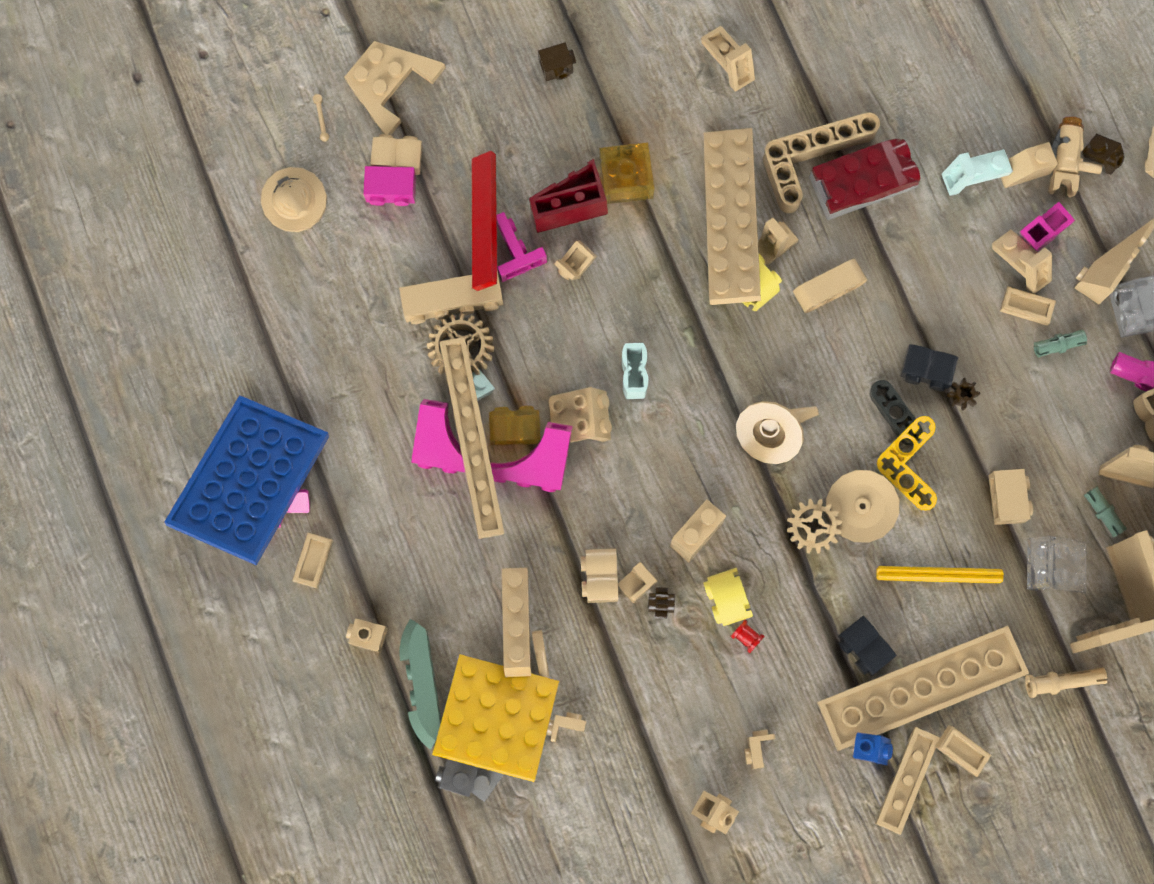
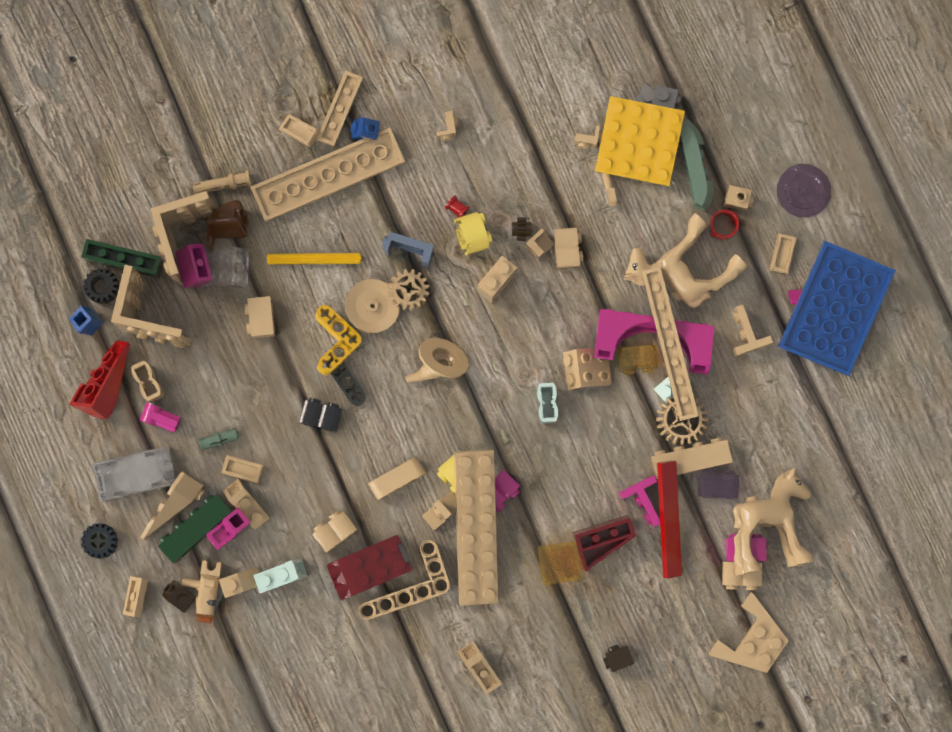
camera: 175 degrees right, 5 degrees up
tan piece [261,167,327,232] -> none
tan hinge [313,94,329,142] -> none
tan brick [502,568,531,677] -> none
tan bracket [554,240,597,280] -> none
tan brick [691,791,739,834] -> none
black brick [838,615,897,676] -> none
dark brown gear [947,378,981,411] -> none
sand green pin [1084,486,1127,537] -> none
none -> dark green brick [158,494,233,564]
none -> dark pink brick [175,244,212,288]
none -> reddish brown piece [206,200,249,252]
none -> tan brick [312,511,358,553]
none -> sand blue panel [382,232,435,269]
none -> dark pink brick [495,470,520,513]
none -> tan animal [624,213,748,308]
none -> clear purple brick [698,469,739,499]
none -> red piece [709,209,739,240]
none -> tan bracket [732,305,773,357]
none -> tan animal [733,468,815,576]
none -> clear purple piece [777,164,831,218]

